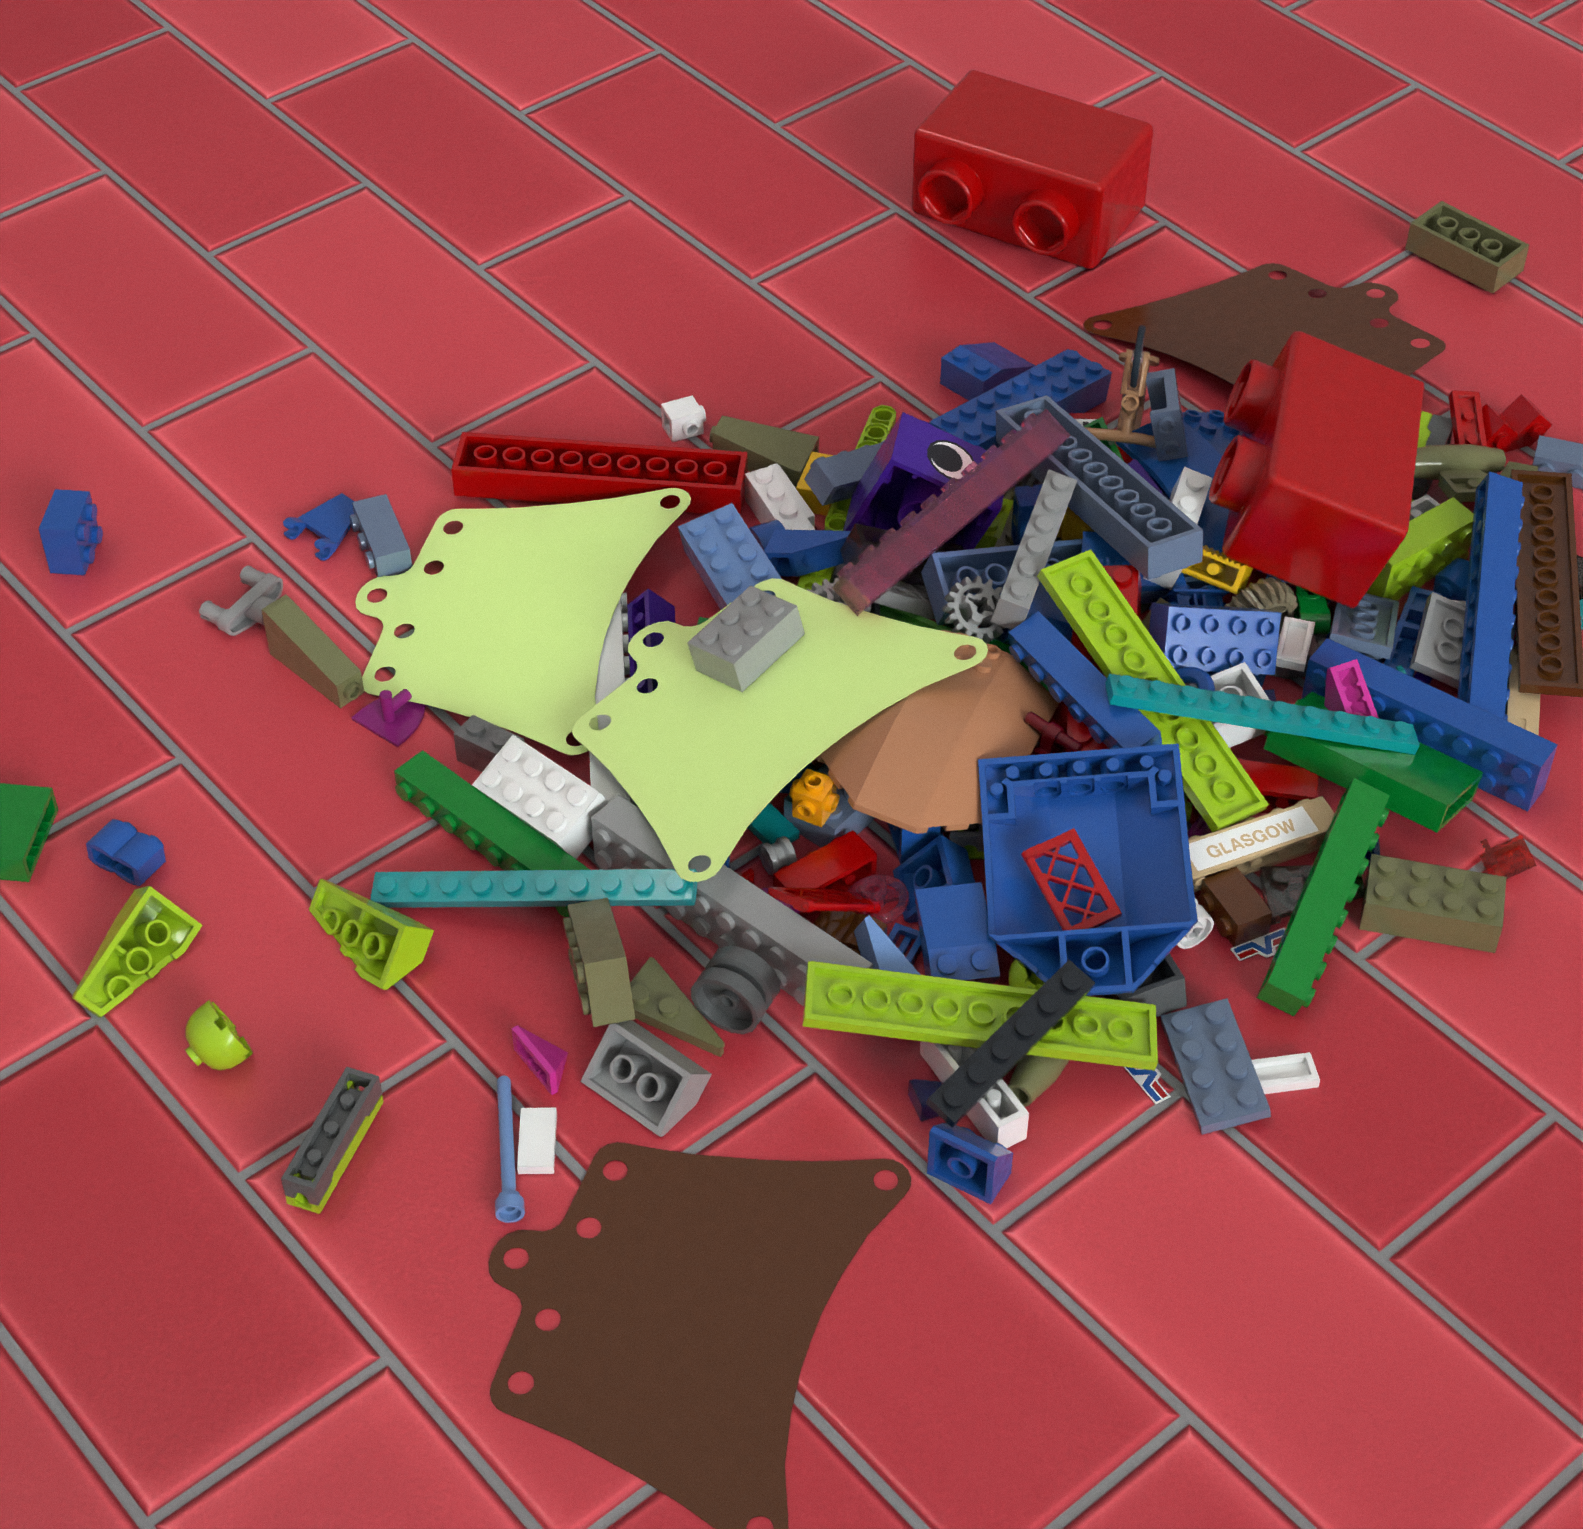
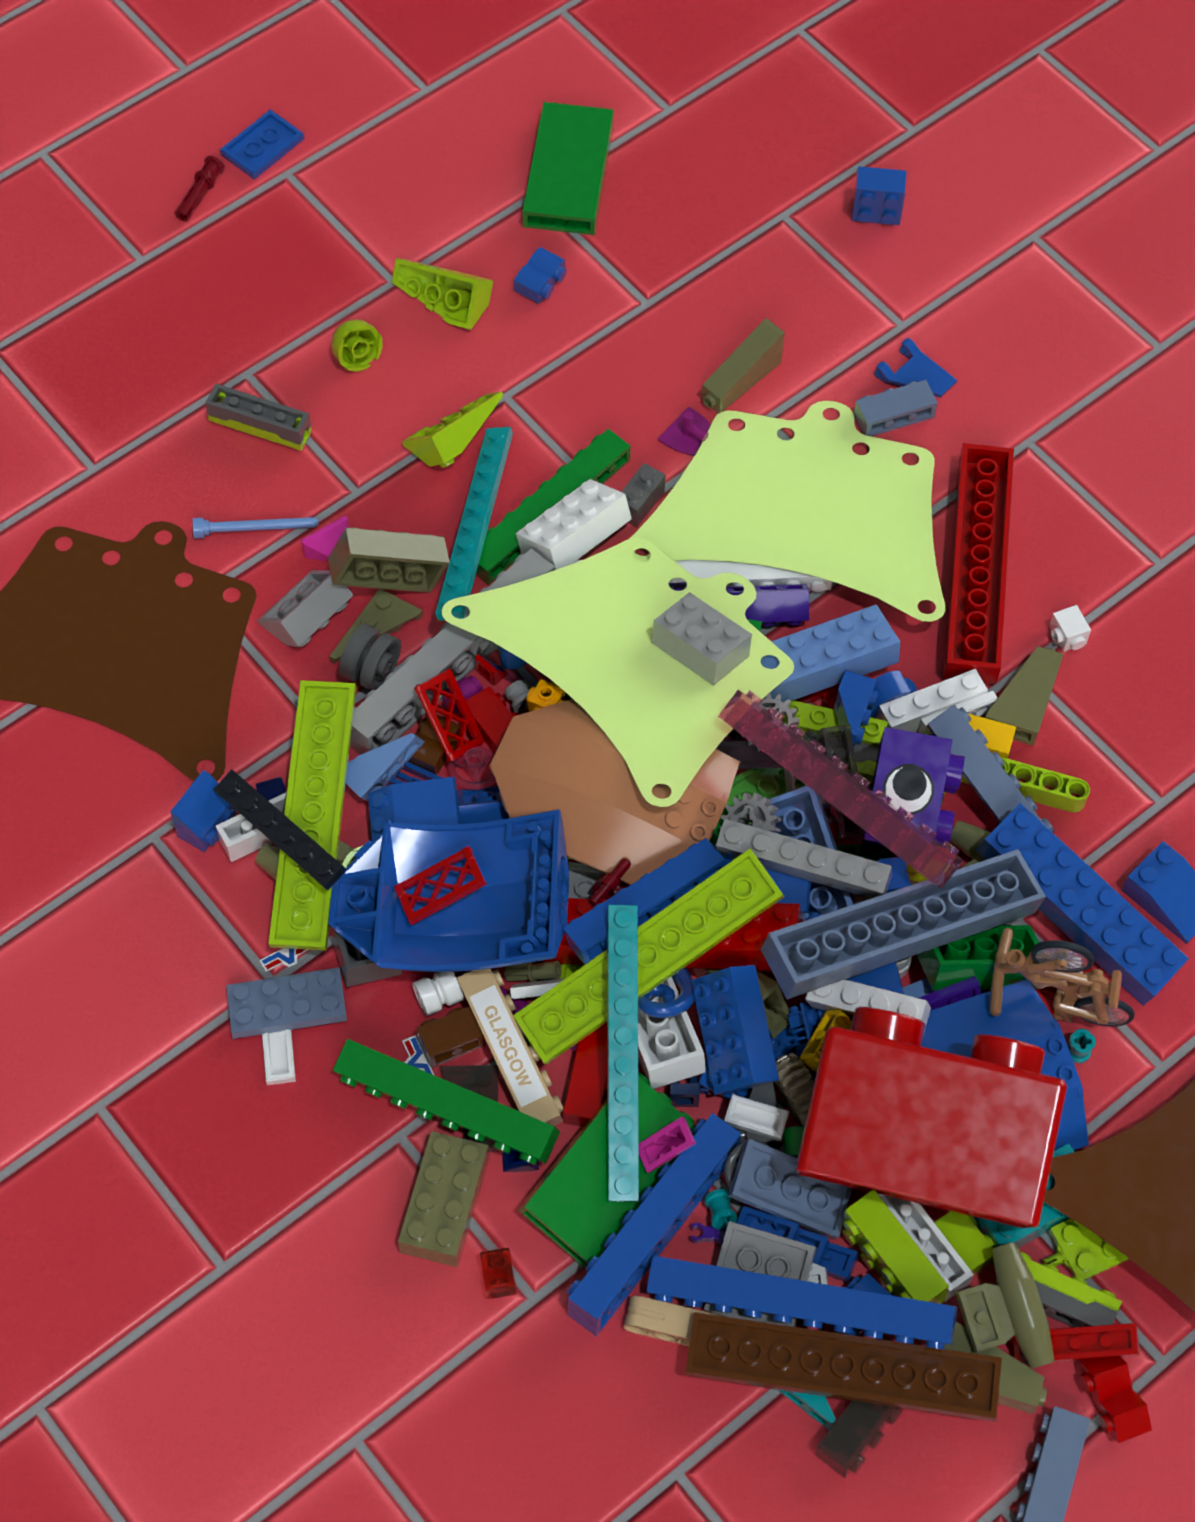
camera: 90 degrees right, 15 degrees up
light grey connector [199,565,283,636] -> none
white tile [517,1107,557,1174] -> none
sand blue panel [1146,368,1188,461] -> none

